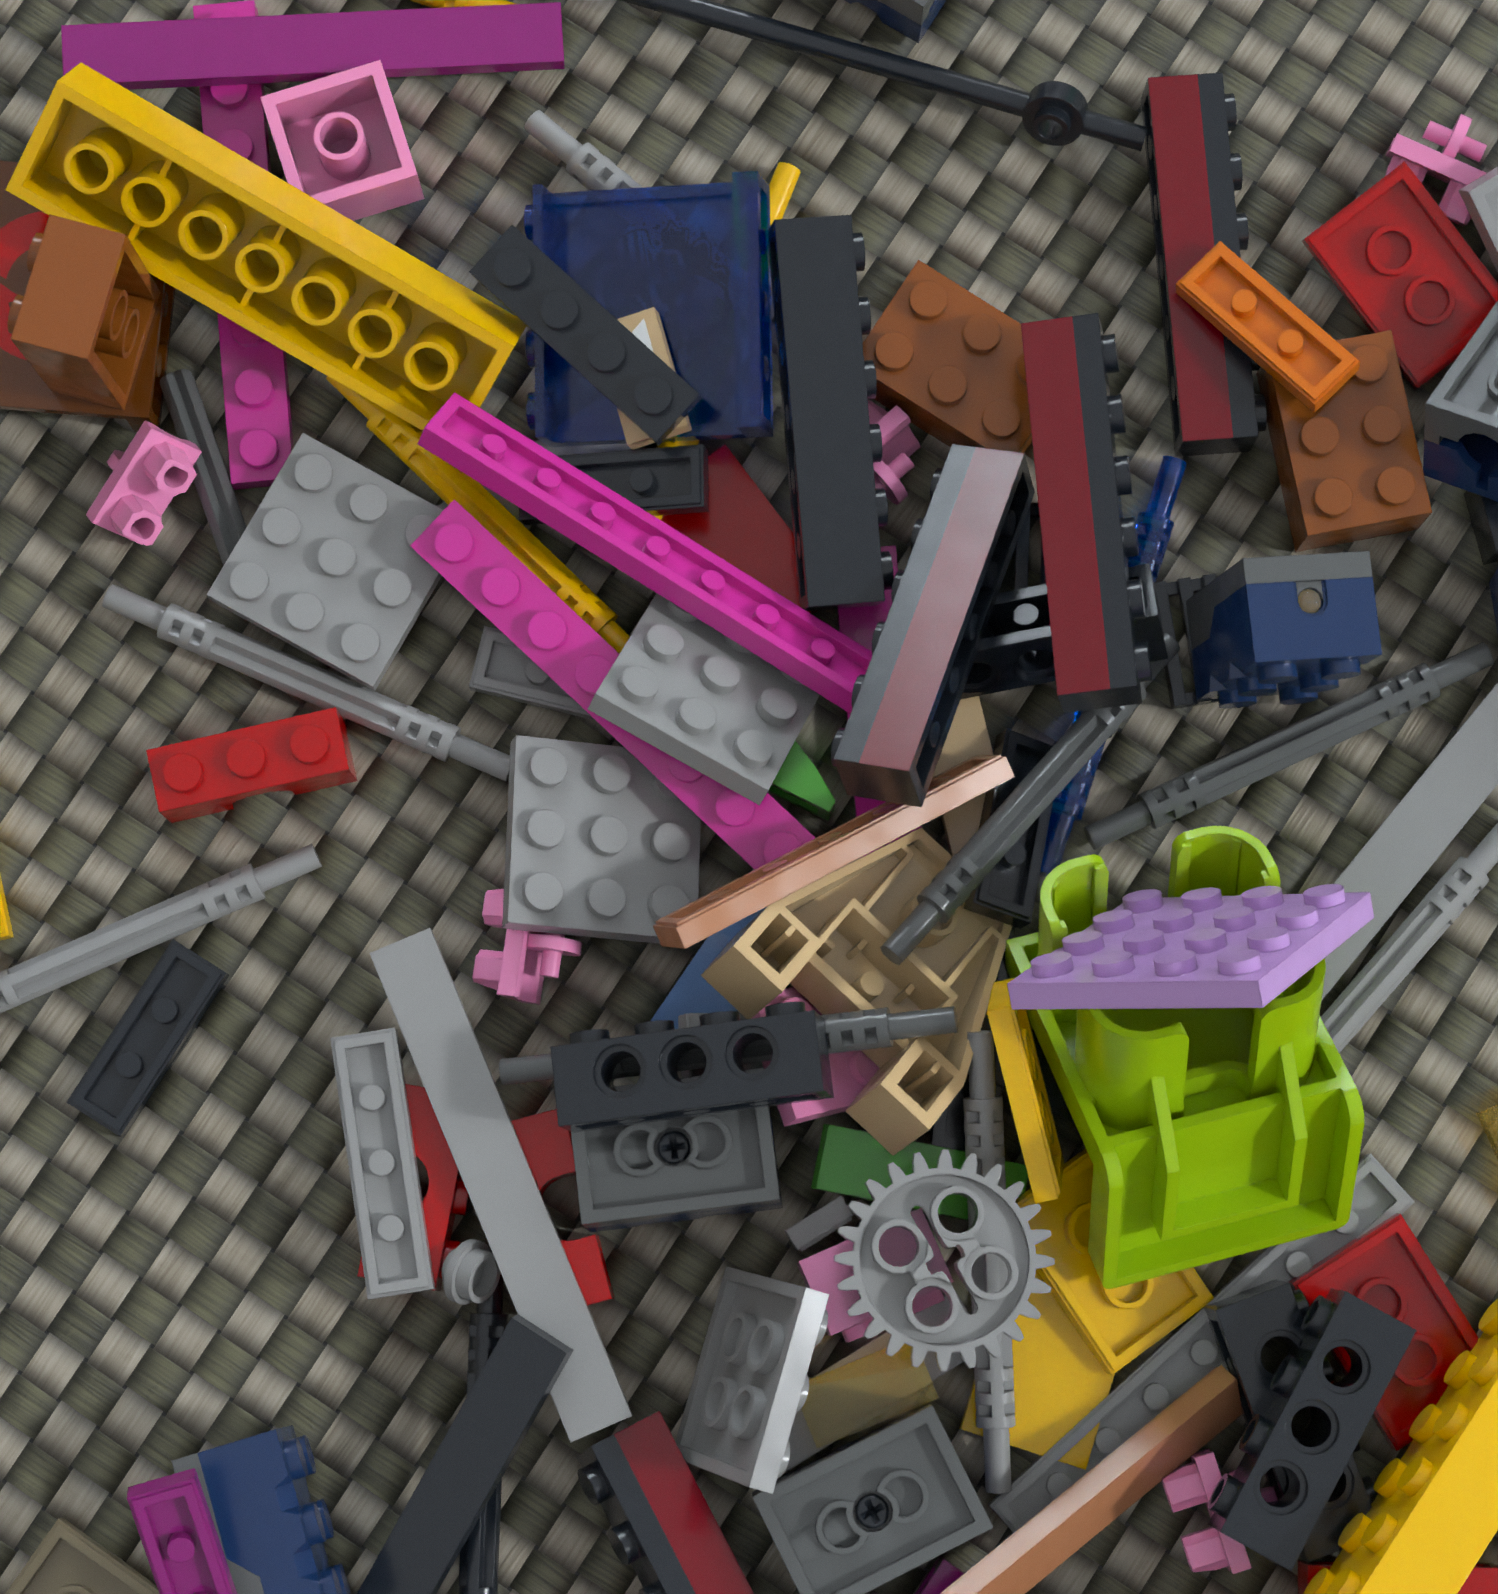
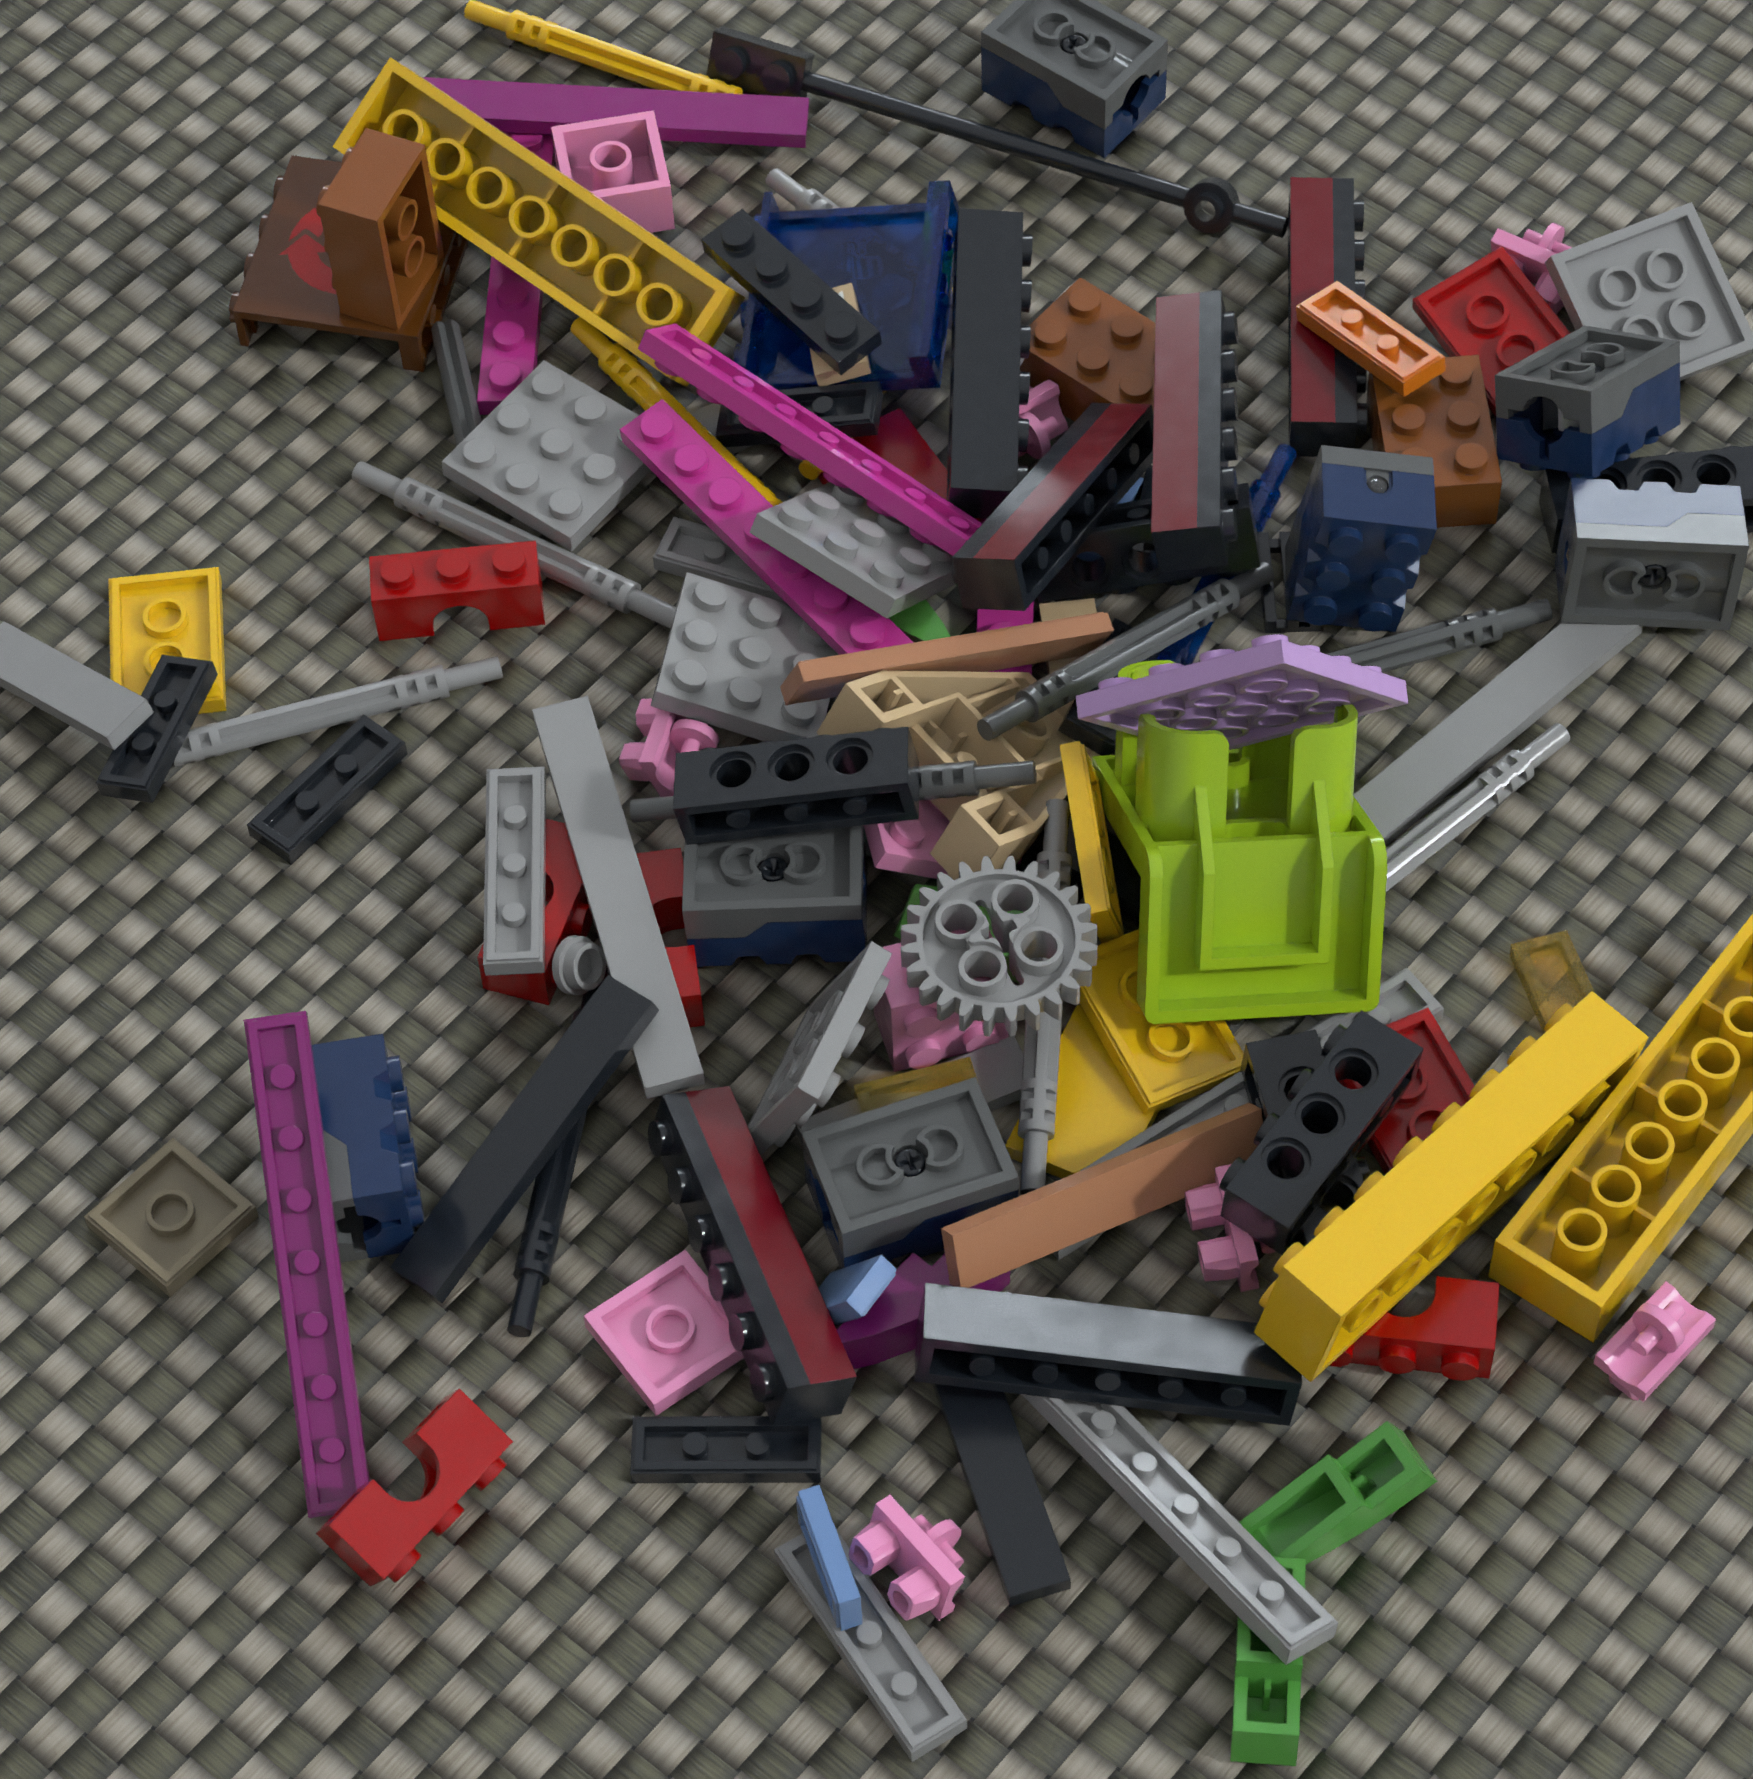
camera: 10 degrees right, 25 degrees down
bright pink hips [86,420,202,546] -> none

